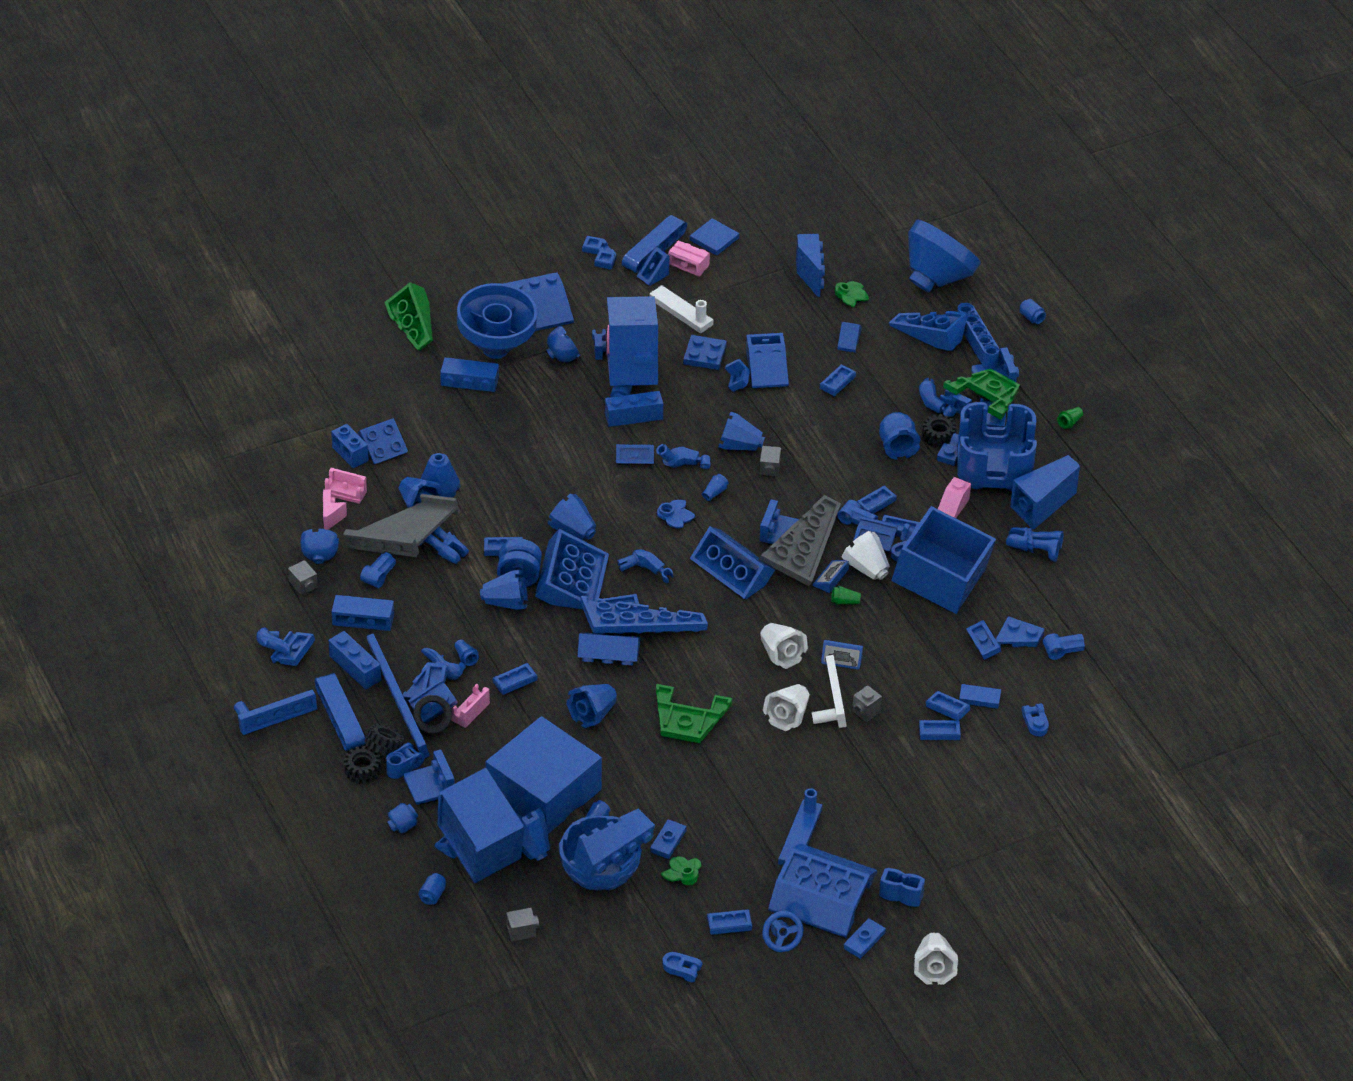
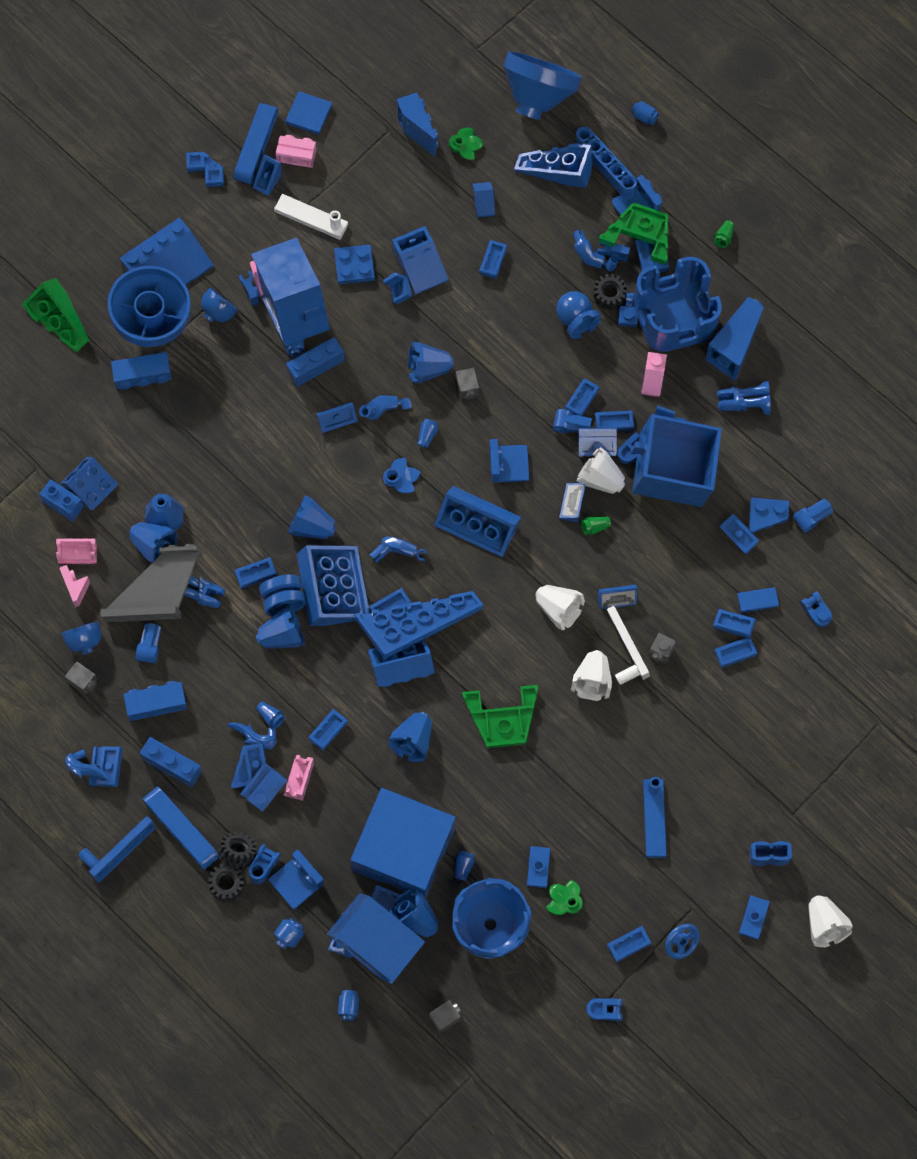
camera: 20 degrees left, 25 degrees up
blue tile [367,634,430,758] -> none
black tyre [413,695,452,733] -> none
blue wedge [574,809,655,877] -> none
dark grey wing [758,495,841,586] -> none
blue slope [768,843,877,938] -> none

